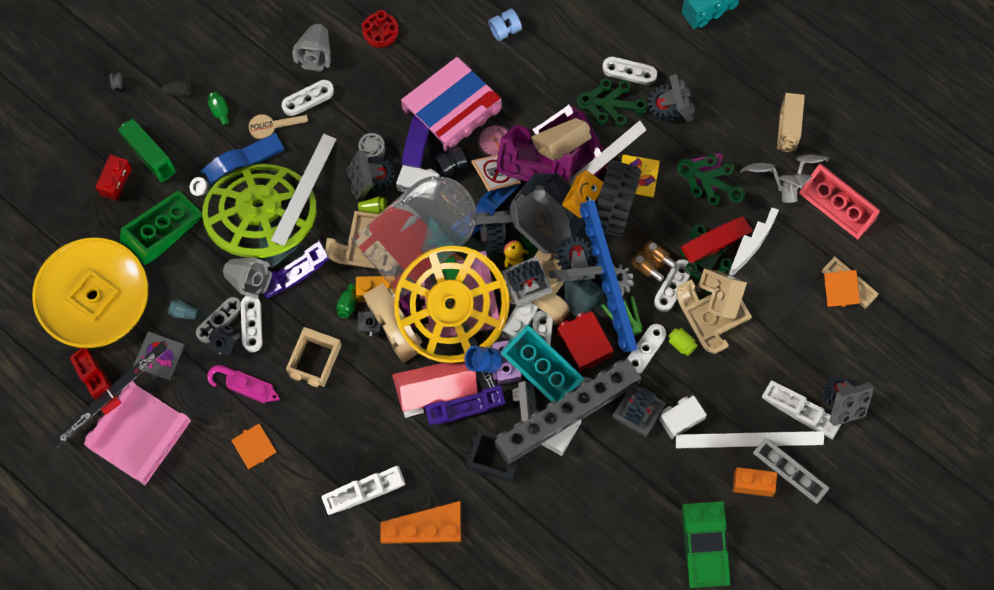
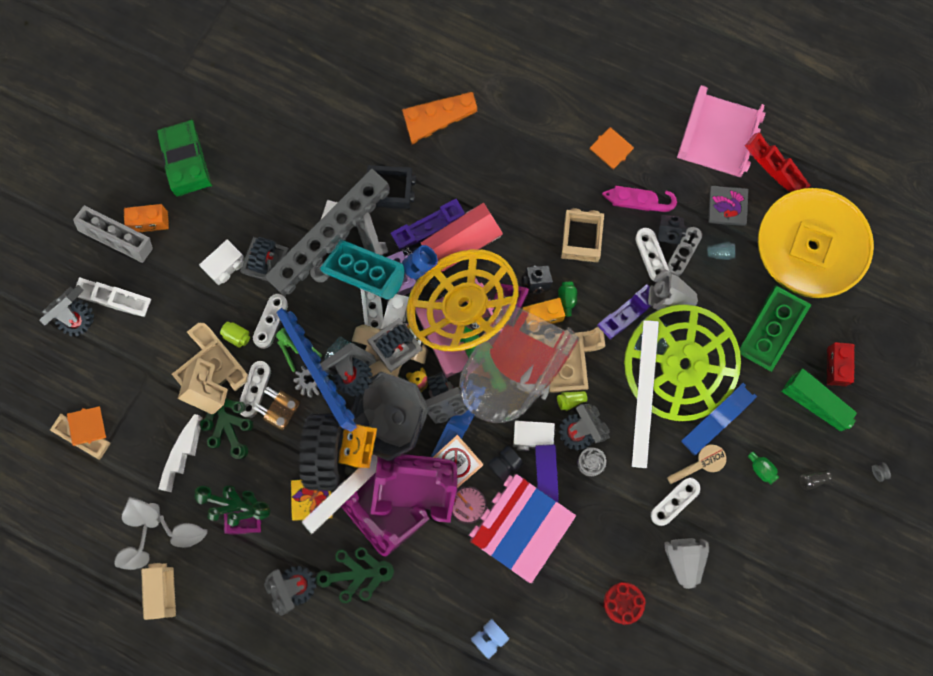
camera: 165 degrees right, 5 degrees up
black sticker [52,341,168,448] -> none
tile [190,177,210,197] -> none
white slope [322,466,406,515] -> none
tan brick [363,283,422,363] -> none
clear light blue slope [420,215,455,260] -> none
tan slope [531,118,592,160] -> none
red brick [557,311,614,373] -> none
white plate [603,57,657,85] -> none
white sticker [676,431,824,448] -> none
red slope [681,216,753,263] -> none
coral slope [799,163,881,239] -> none

